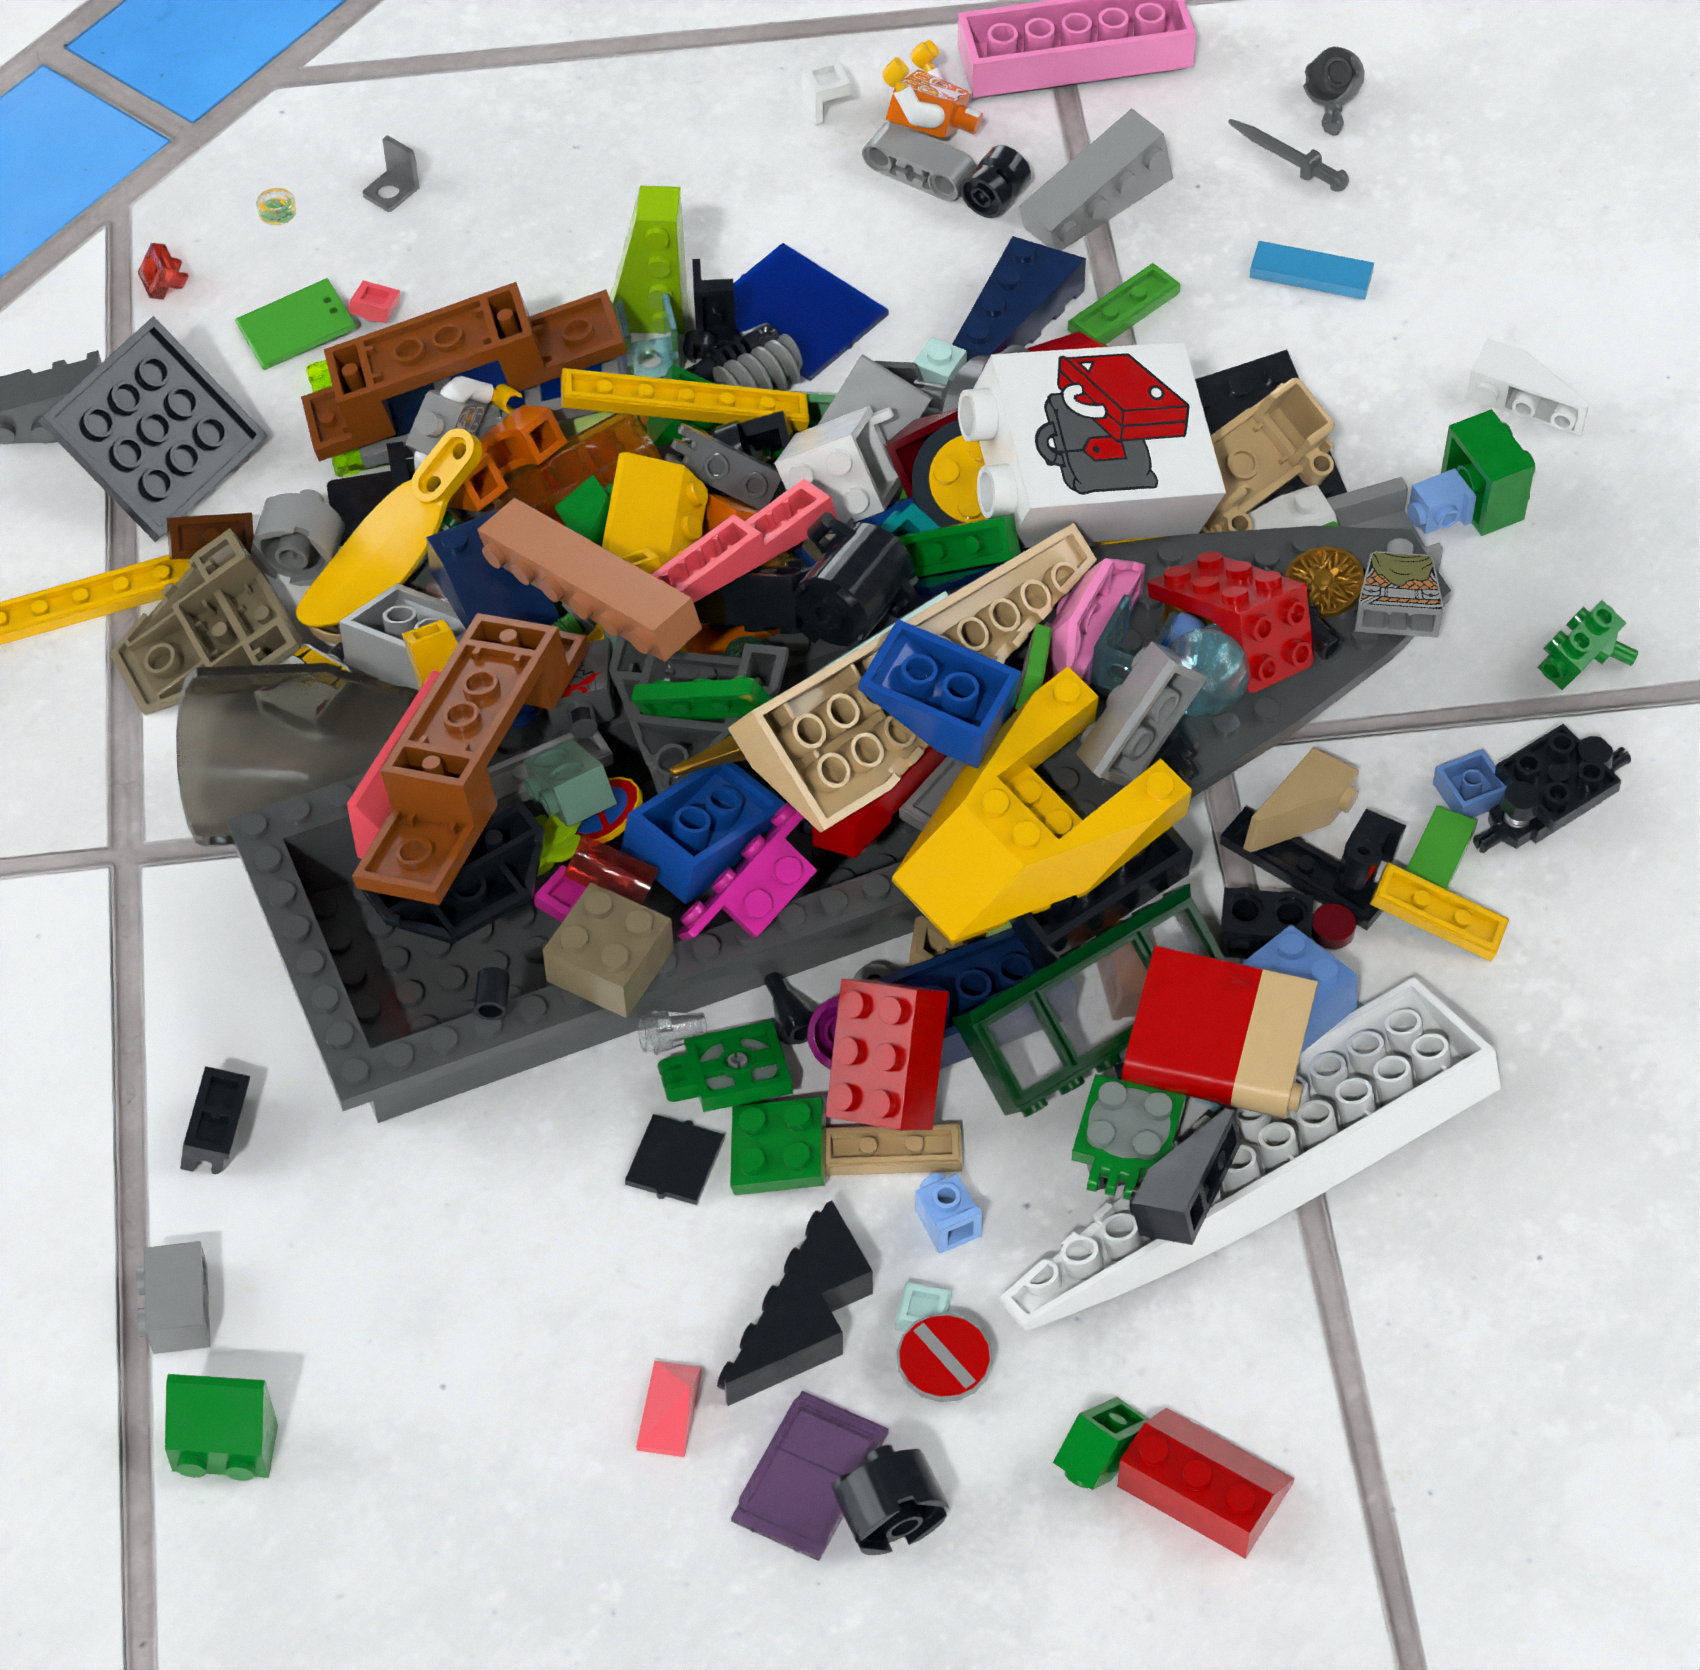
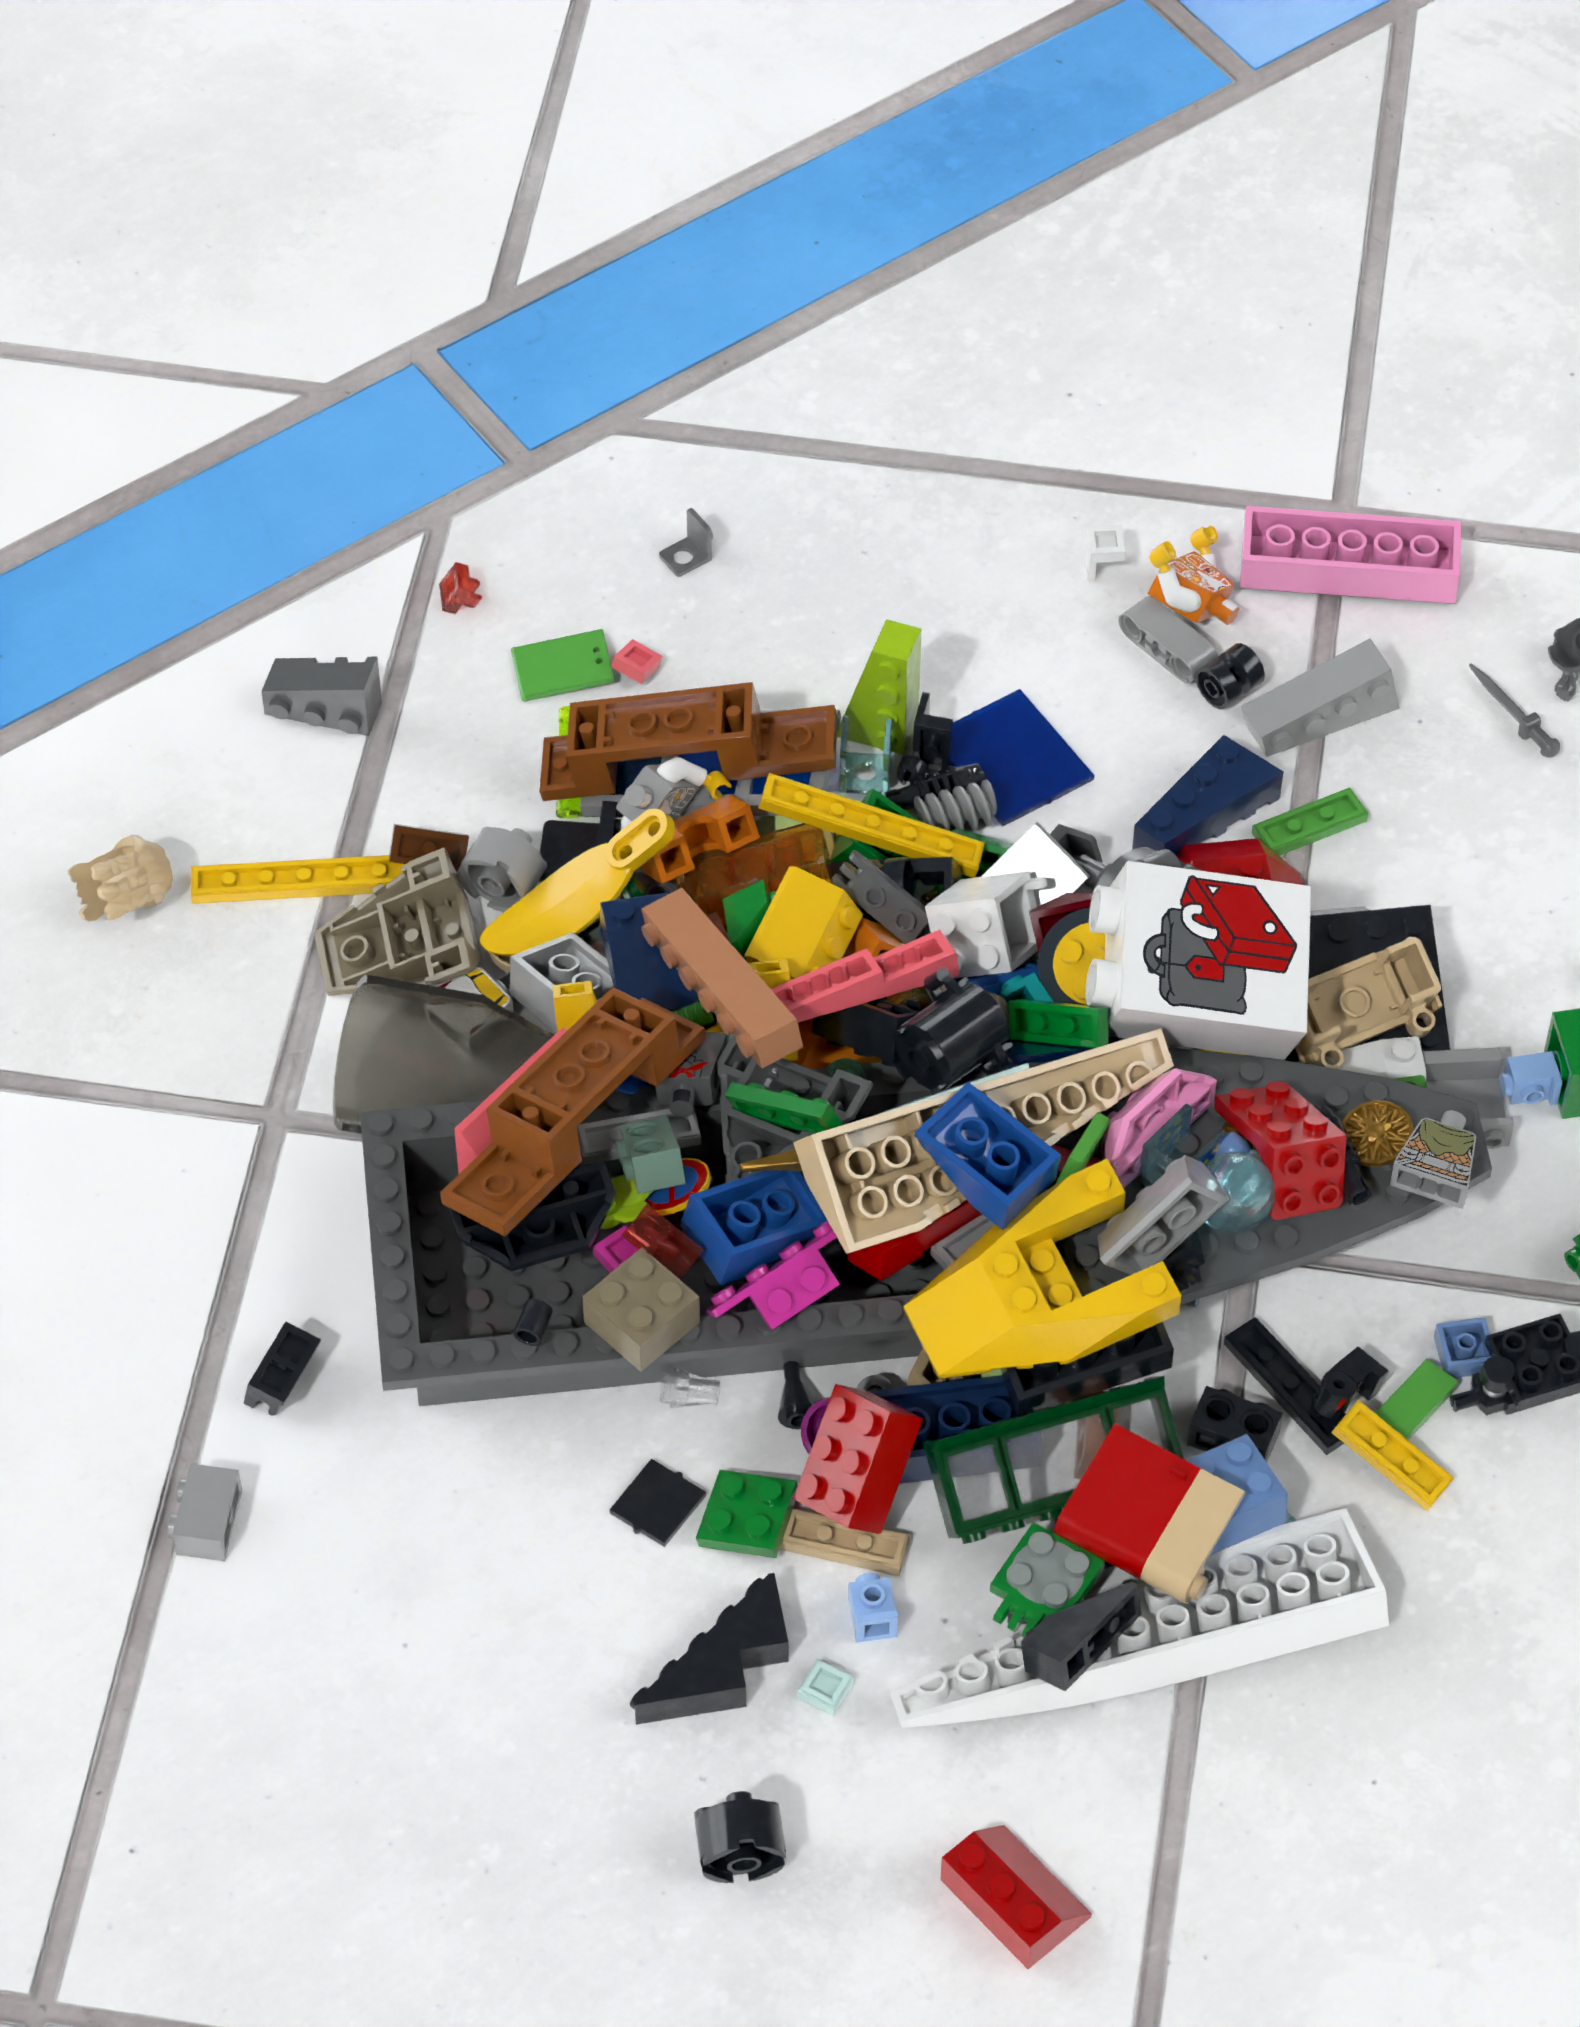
camera: 15 degrees right, 0 degrees up
plate [38,316,268,542] -> none
green slope [165,1374,278,1481] -> none
clear tile [256,188,297,225] -> none
coral slope [636,1360,702,1457] -> none
green piece [657,1020,793,1112] -> none
clear purple piece [731,1391,889,1561] -> none
red piece [897,1313,993,1402] -> none
light aqua brick [913,337,967,384] -> none
green slope [1053,1397,1149,1490] -> none
tan slope [1243,747,1359,853] -> none
dark azure tile [1250,241,1374,300] -> none
dark red tile [1312,904,1356,949] -> none

